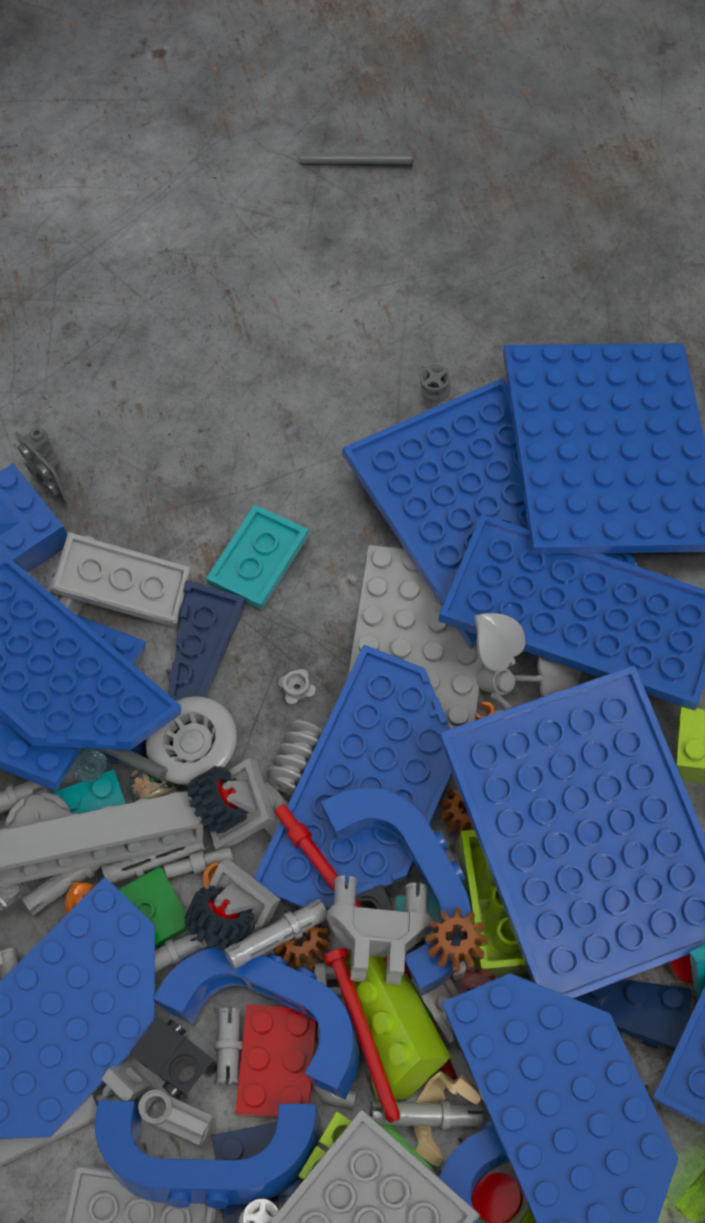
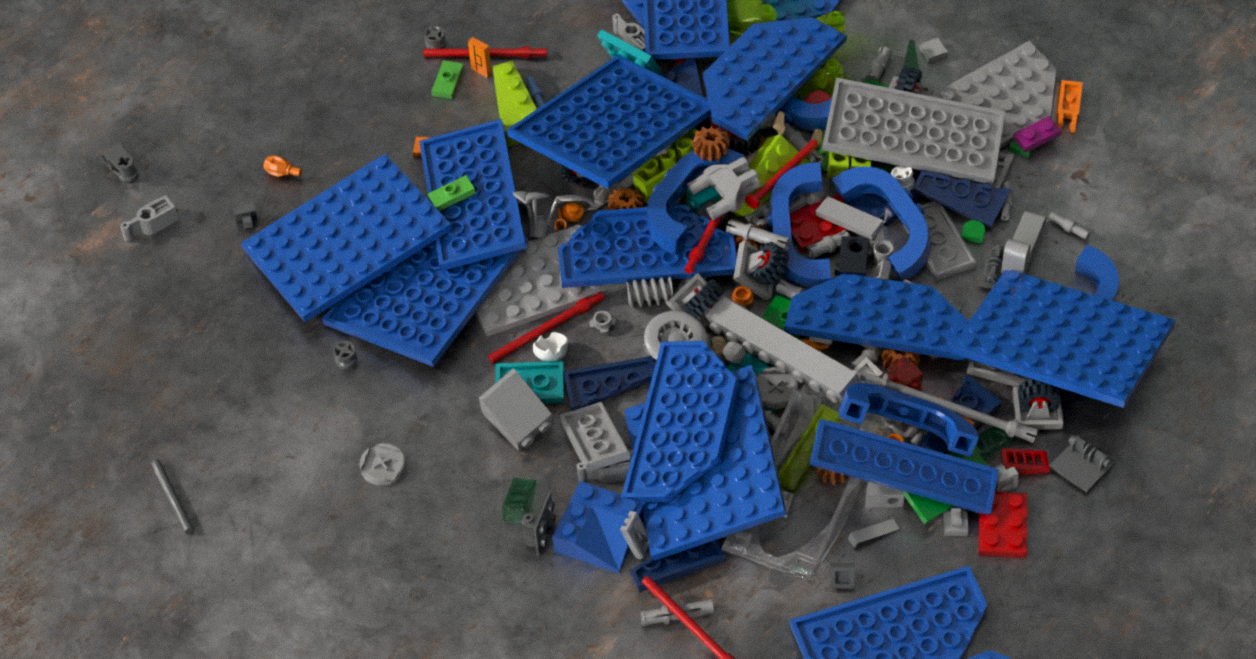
camera: 125 degrees left, 10 degrees down
none -> light grey tile [360,443,406,486]
none -> bright green plate [427,175,476,211]
none -> light grey slope [479,368,553,451]
none -> red bar [488,291,605,363]
none -> clear green slope [502,477,536,523]
none -> white hair [533,332,568,362]
none -> light grey tile [722,342,746,364]
none -> light grey tile [816,196,884,240]

